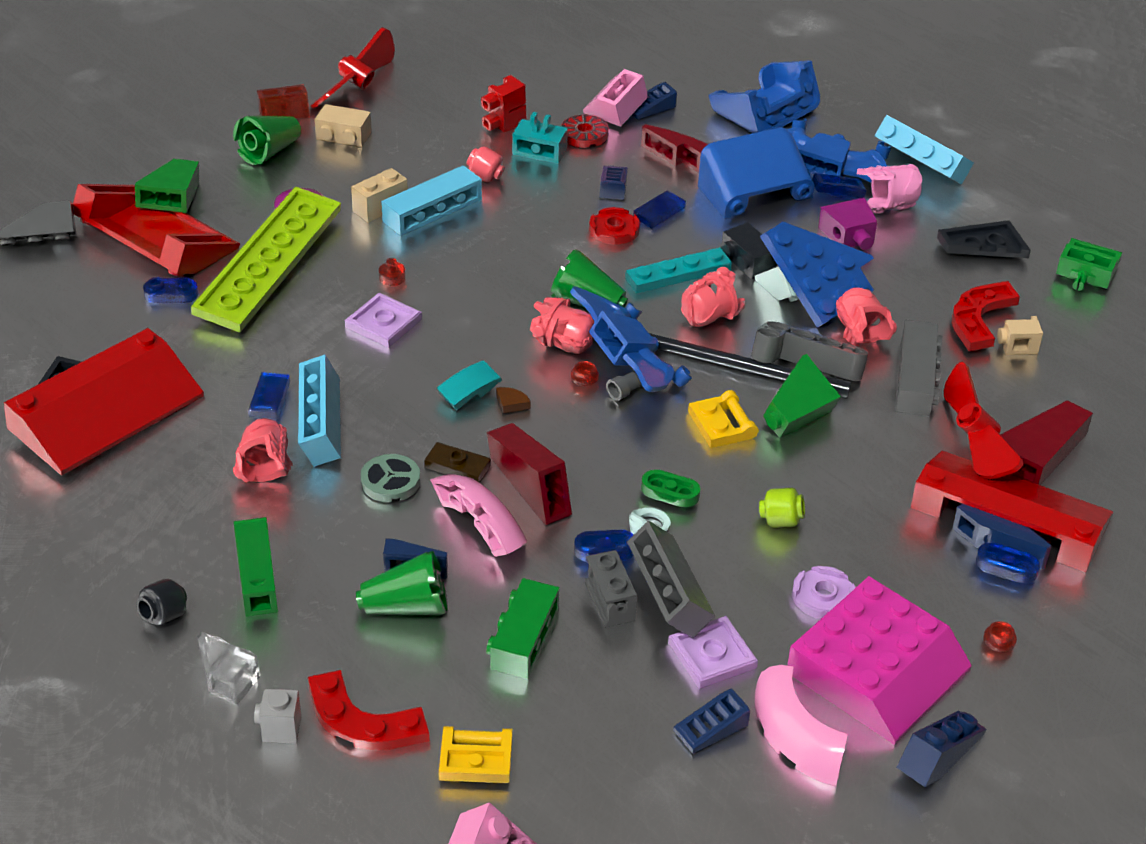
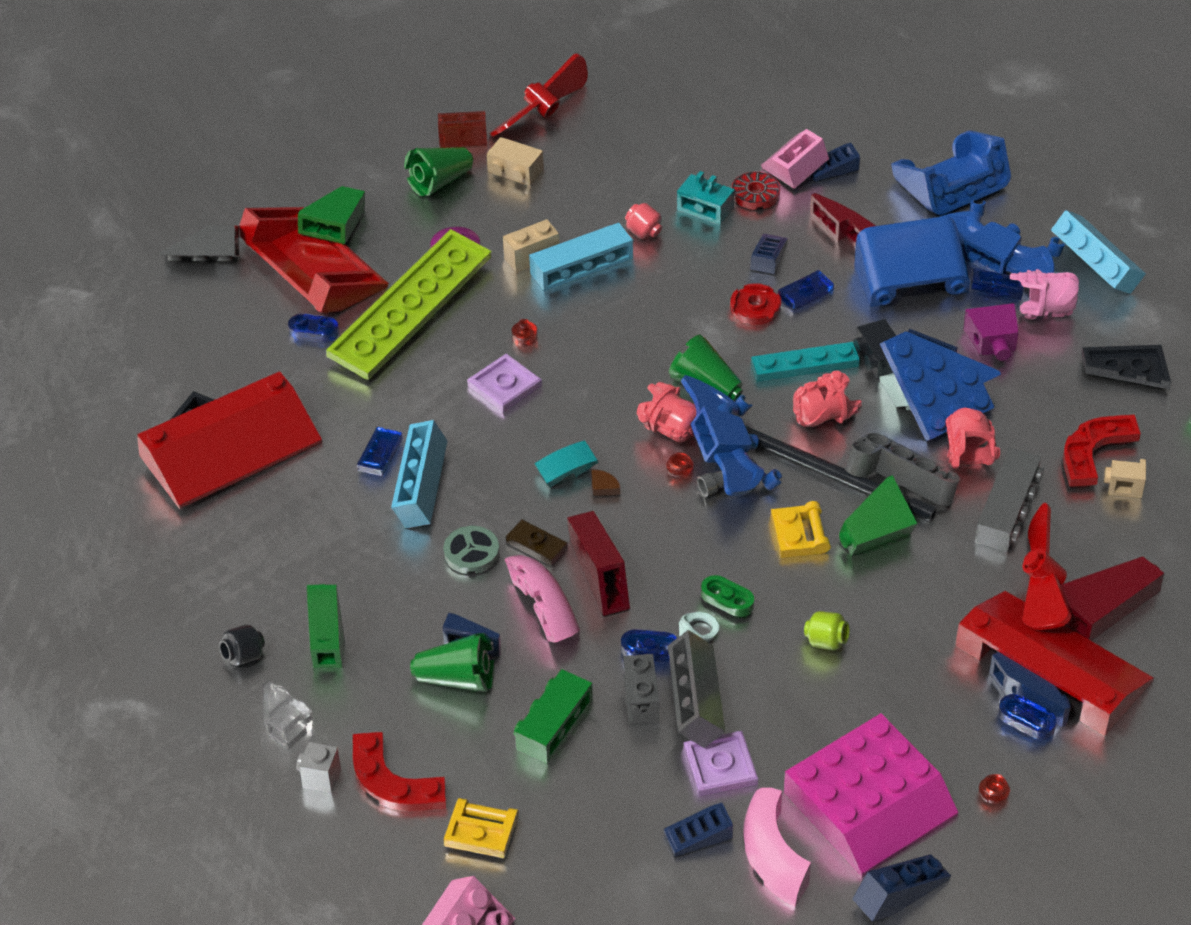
camera: 15 degrees right, 5 degrees up
coral helmet [233,418,293,483] -> none
red hips [481,75,527,133] -> none
lavender tile [792,566,856,619] -> none

